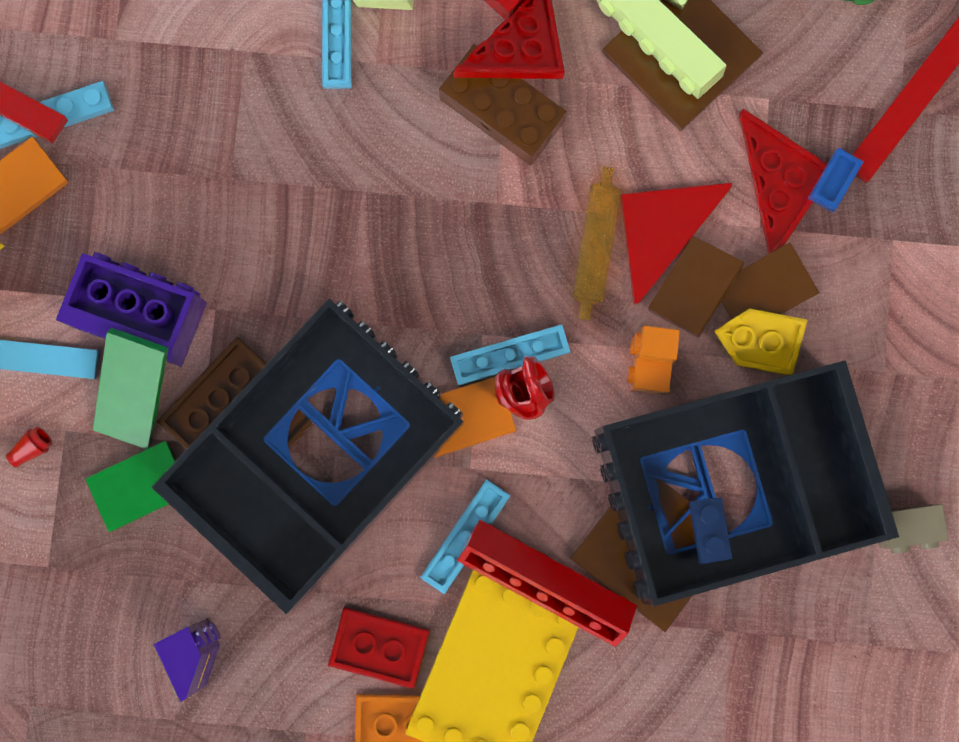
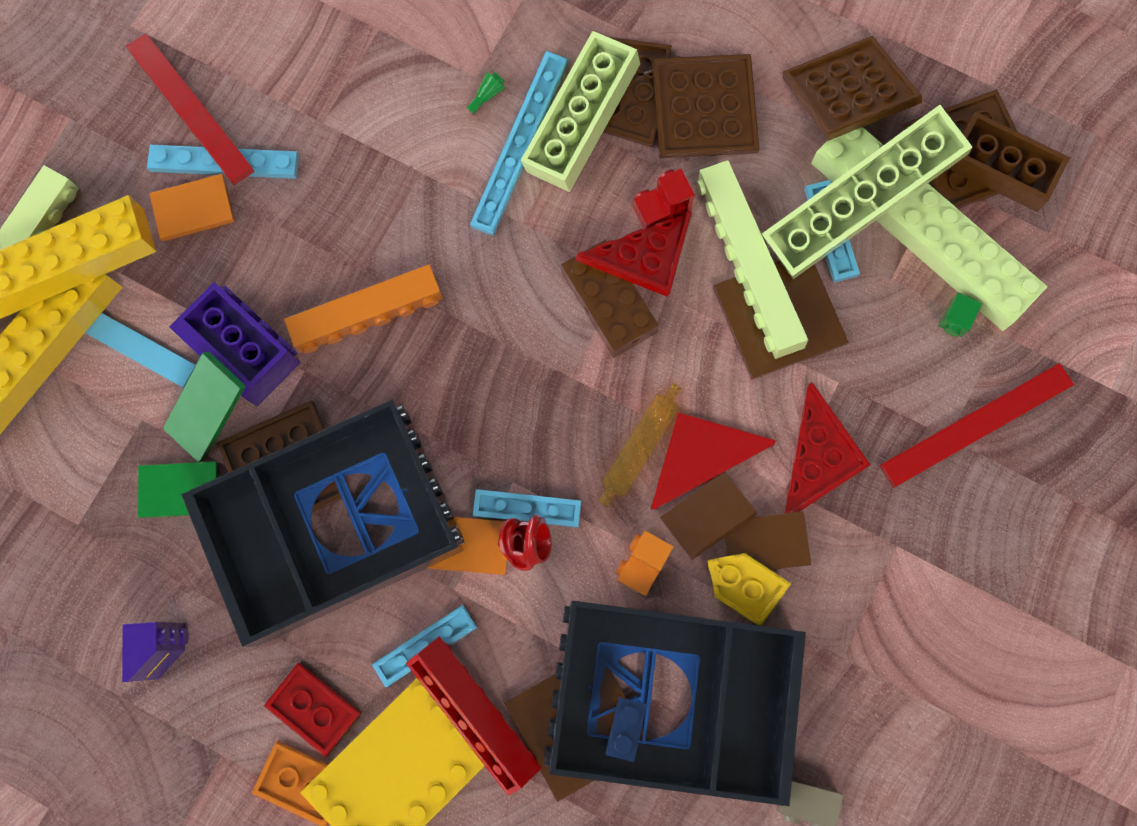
camera: 30 degrees right, 5 degrees down
red cone [6,427,52,468] -> none
blue tile [807,147,863,213] -> none
none -> orange brick [284,264,443,353]

